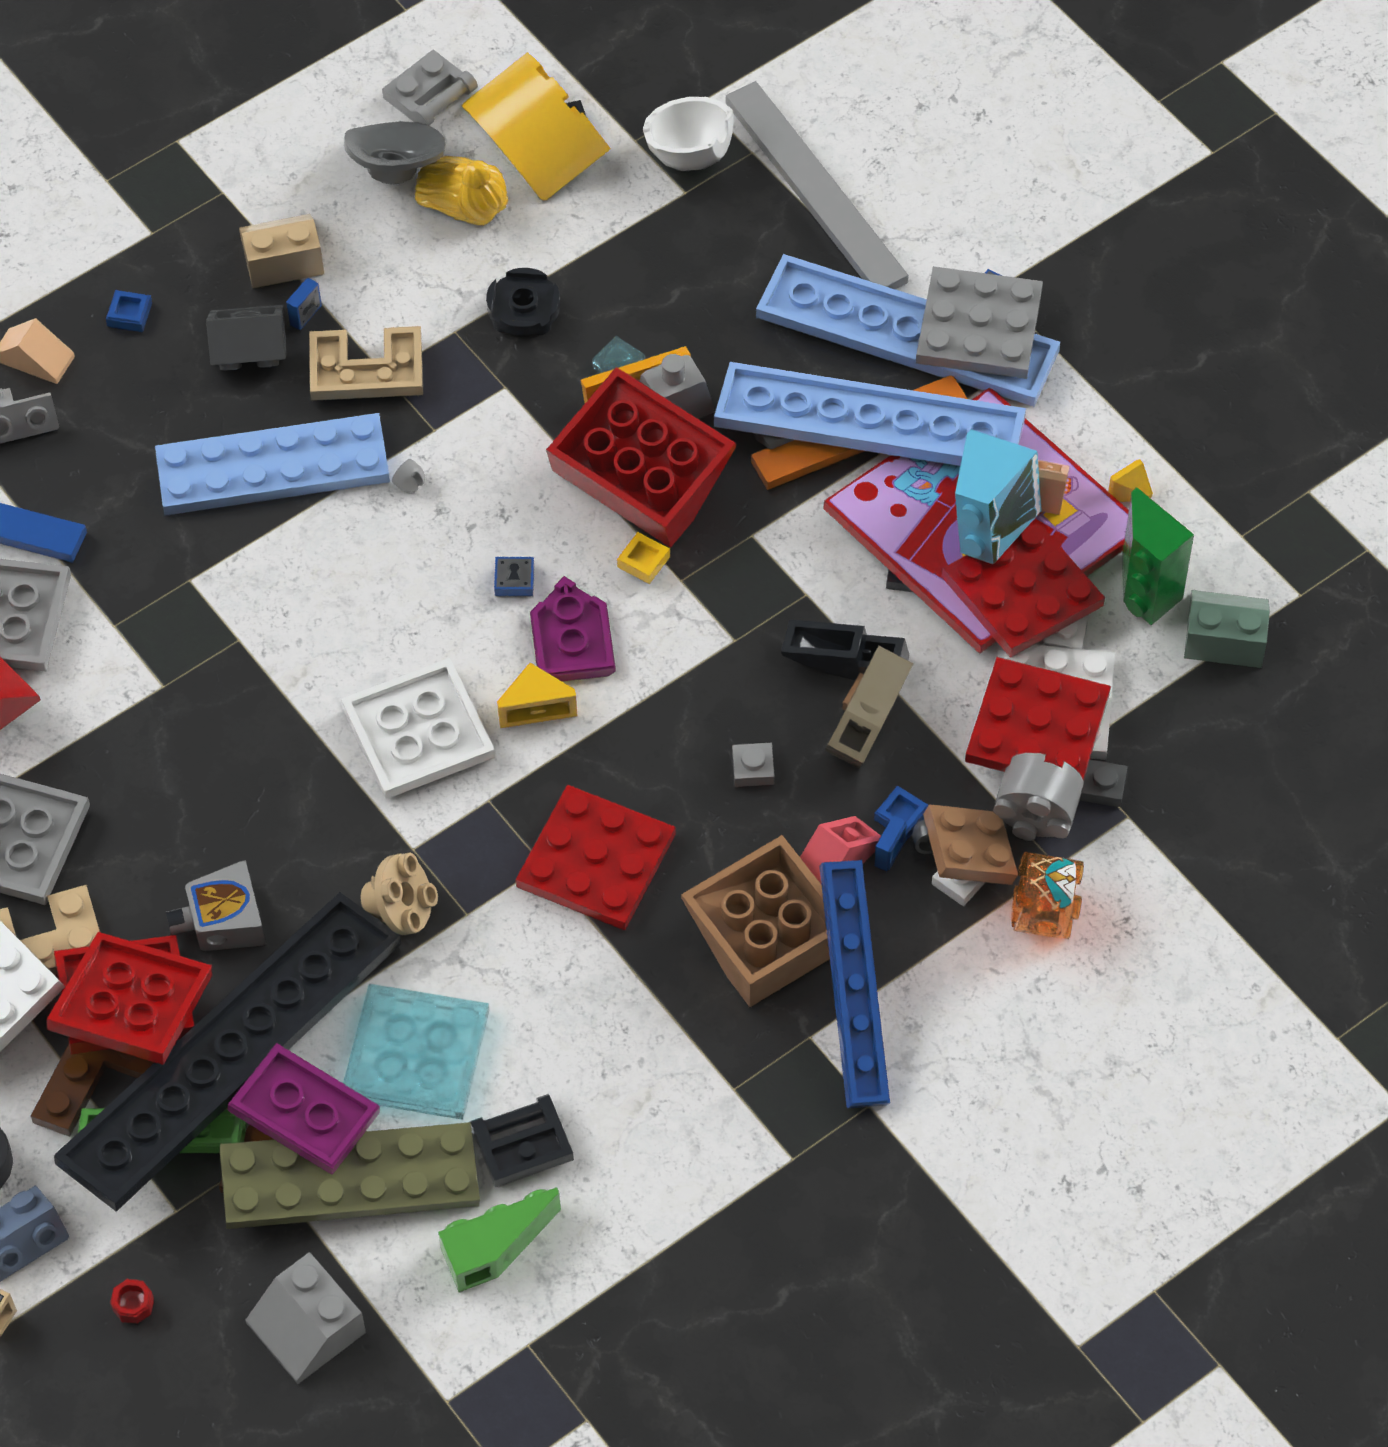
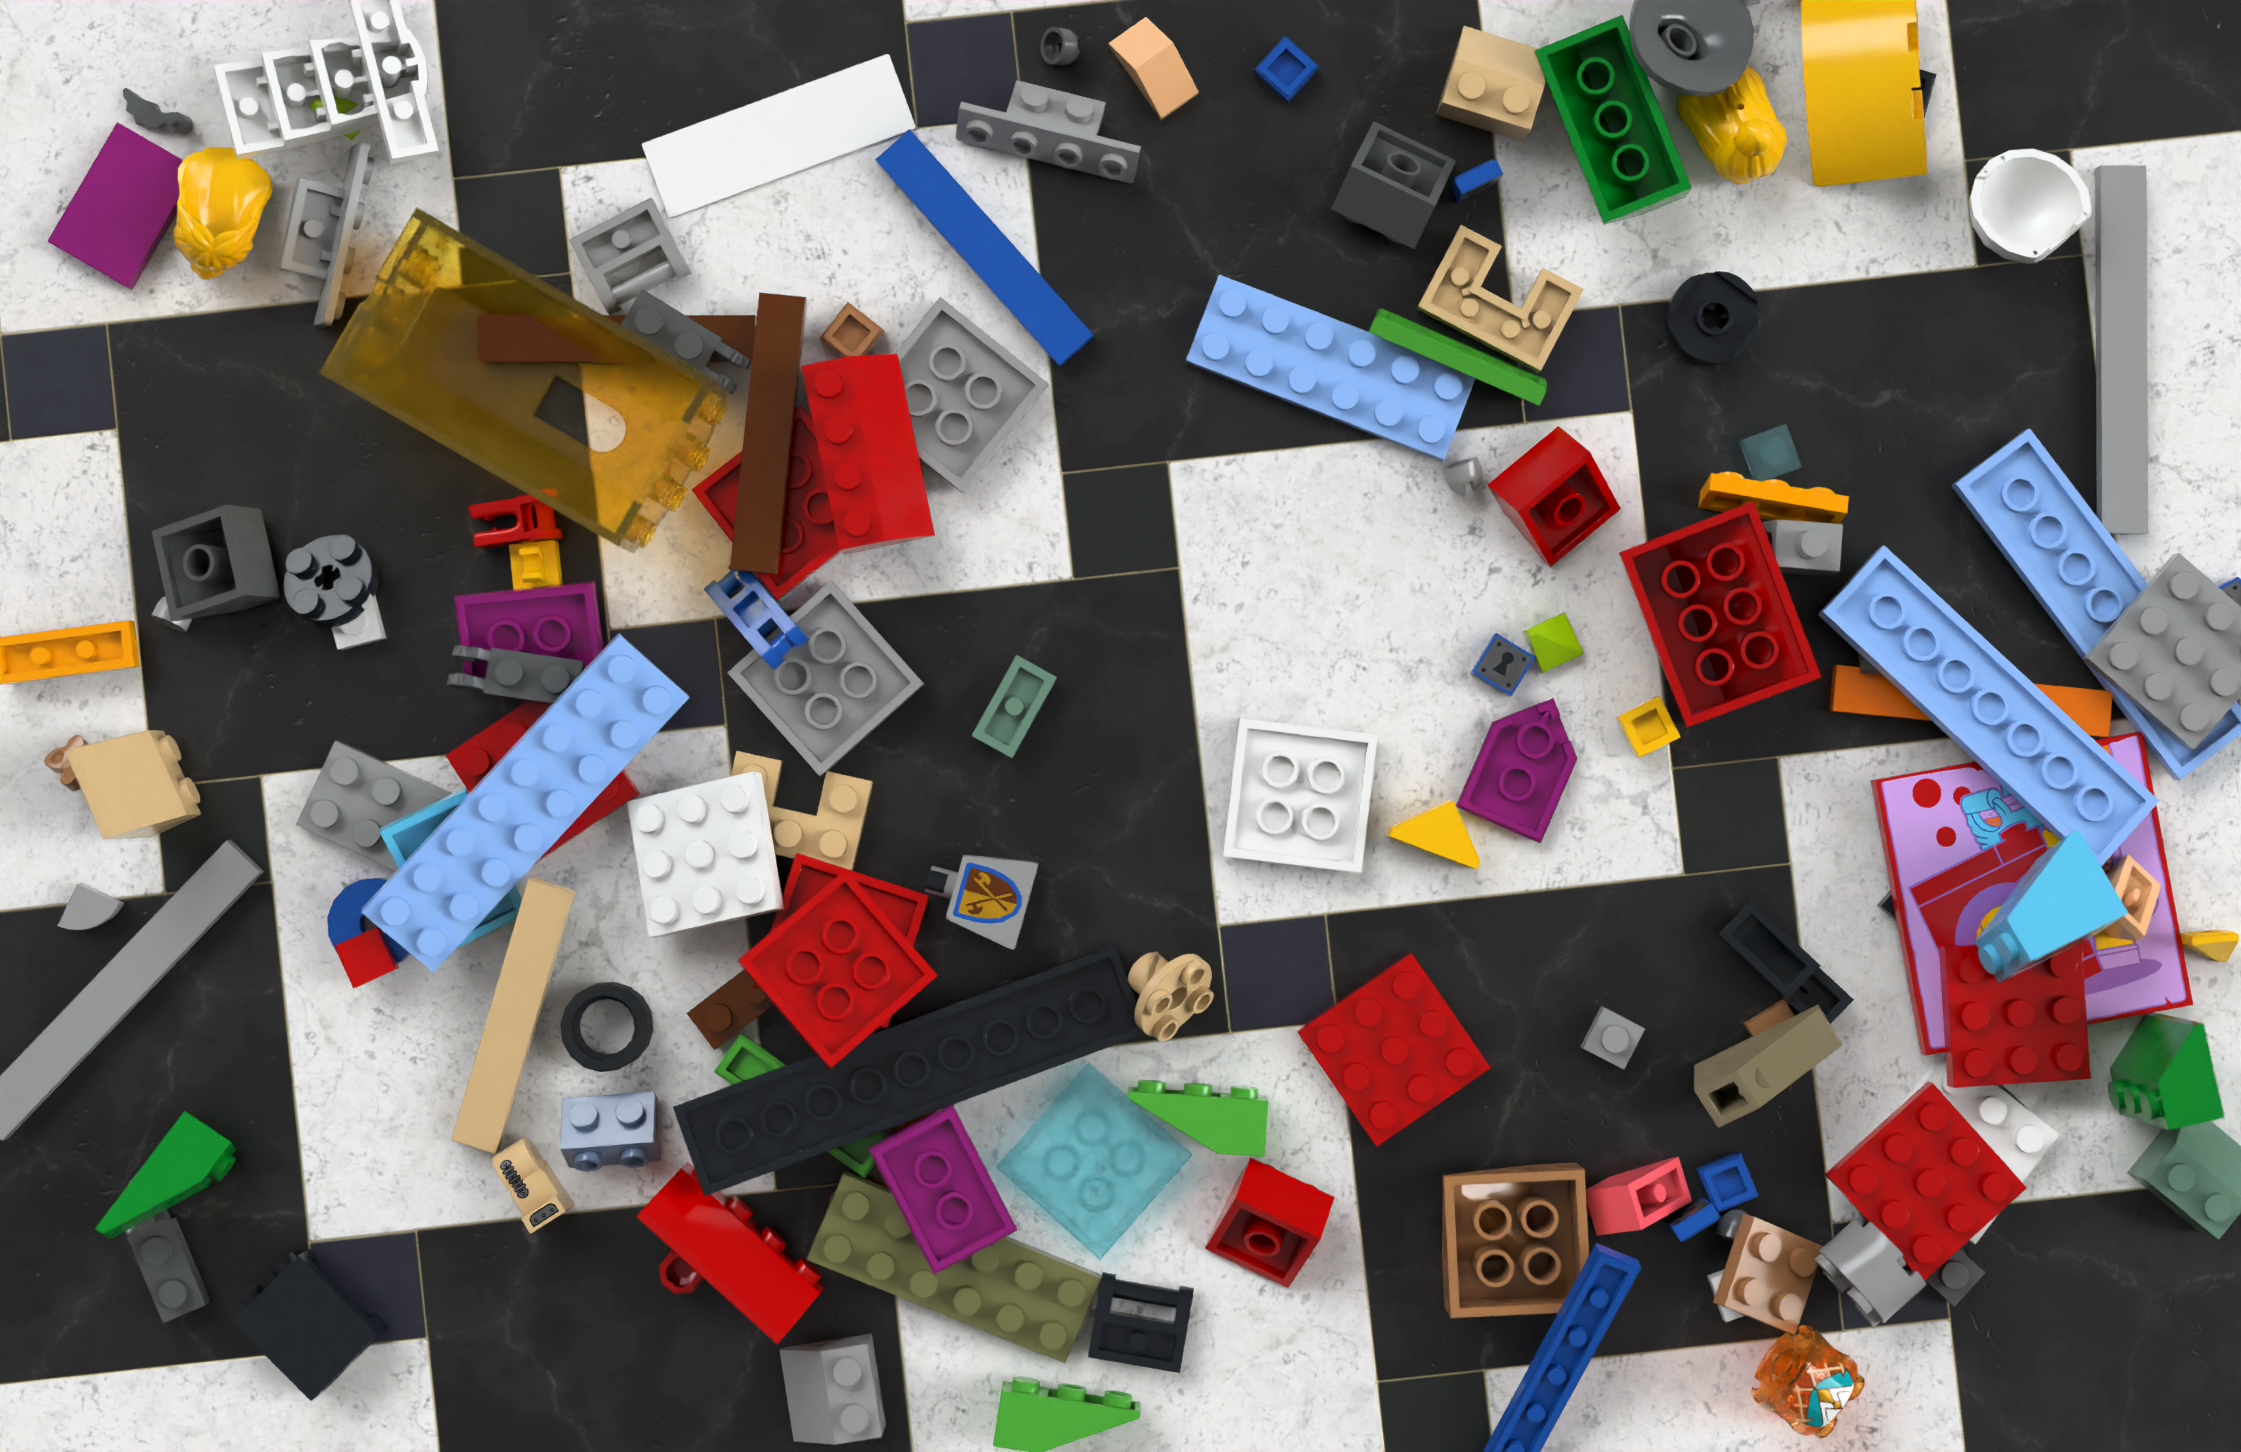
camera: 25 degrees right, 30 degrees up
none -> red slope [636,1162,824,1344]
none -> sand green plate [972,655,1057,758]
none -> bright green slope [1128,1080,1268,1157]
none -> red slope [1205,1157,1335,1288]
none -> bright green tile [1369,308,1547,406]
none -> red slope [1488,426,1621,567]
none -> lime slope [1522,612,1584,673]
none -> green slope [1534,15,1692,225]

